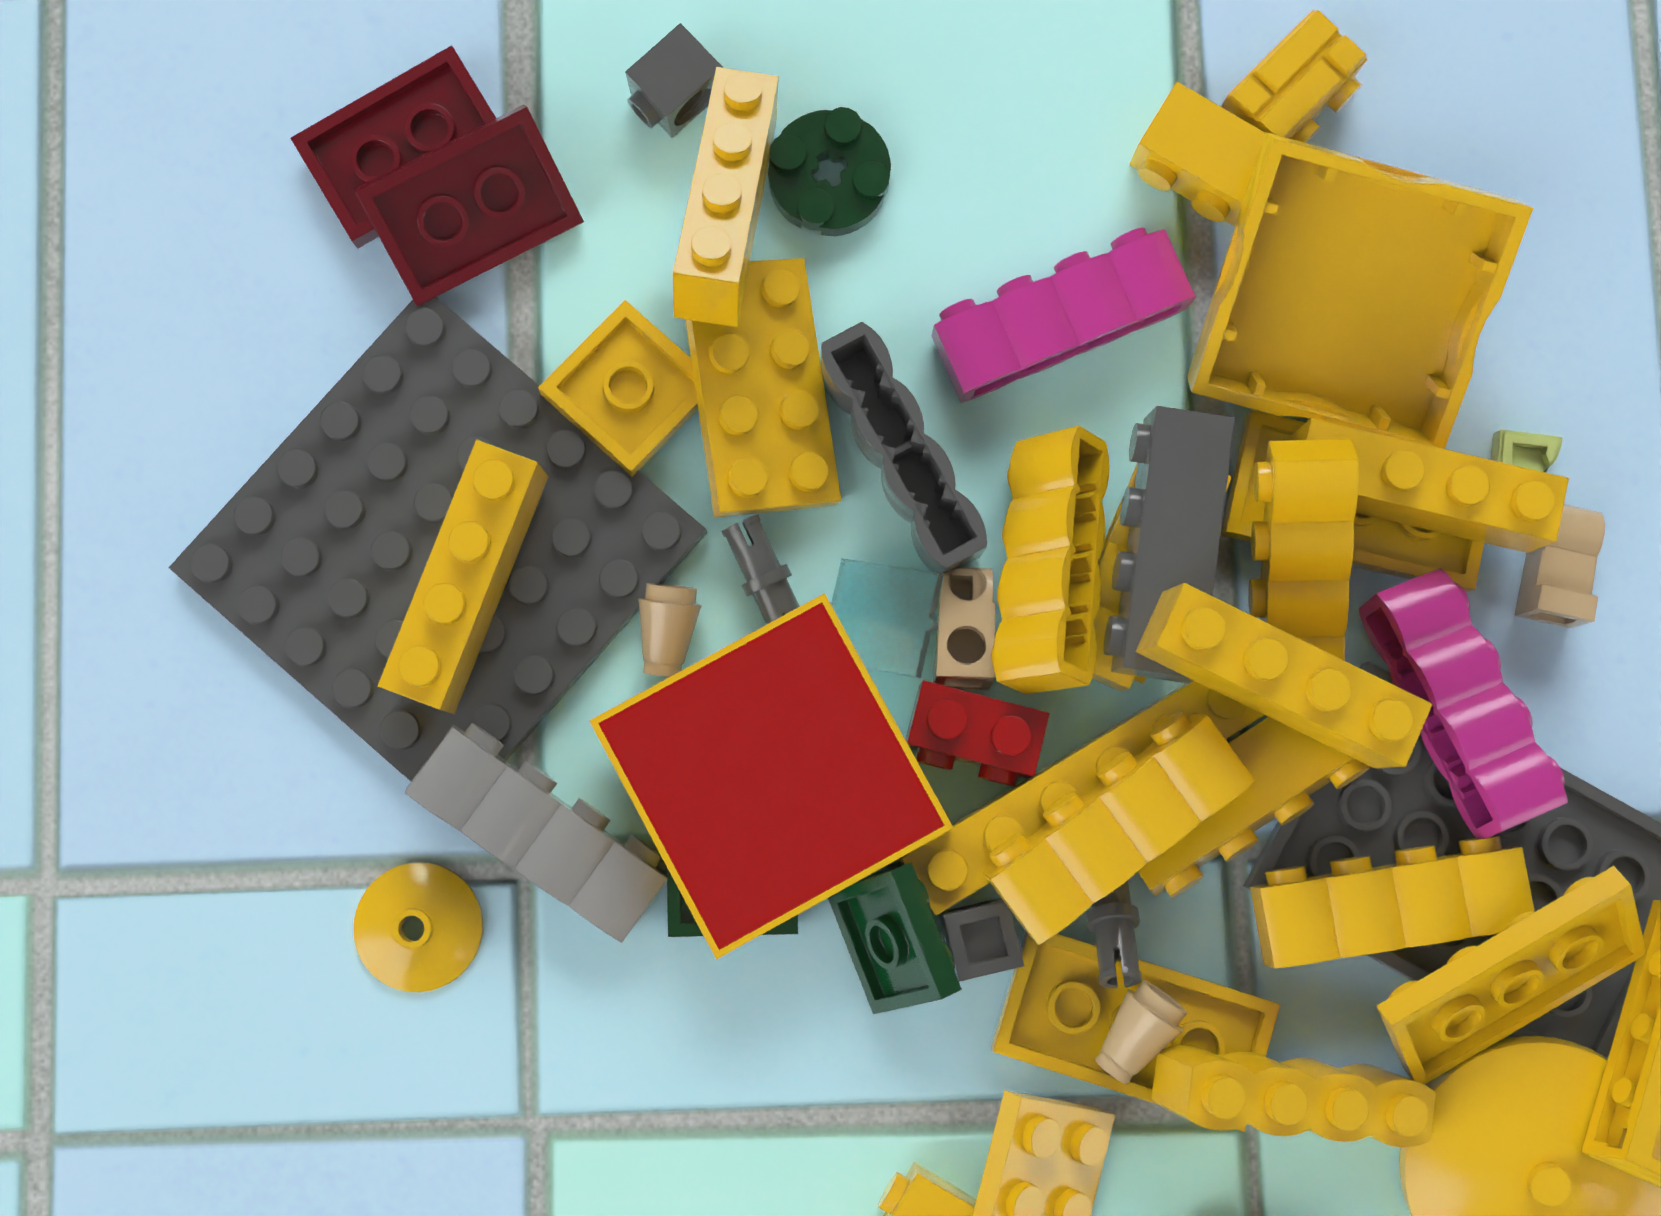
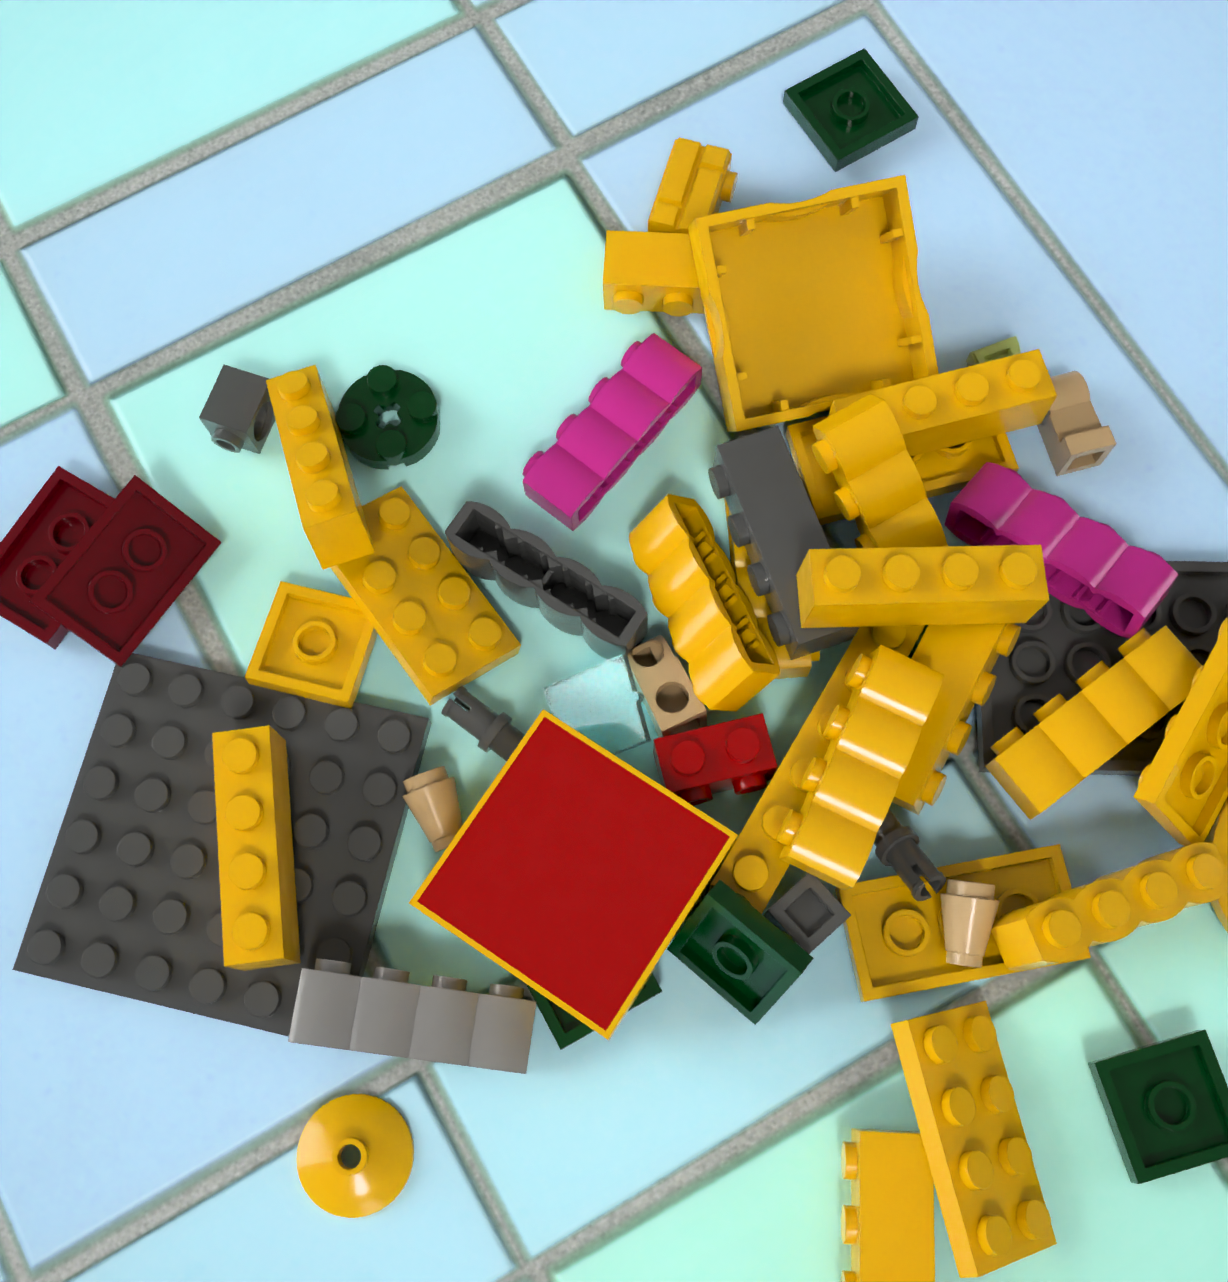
camera: 20 degrees left, 10 degrees down
none -> dark green plate [783,48,919,172]

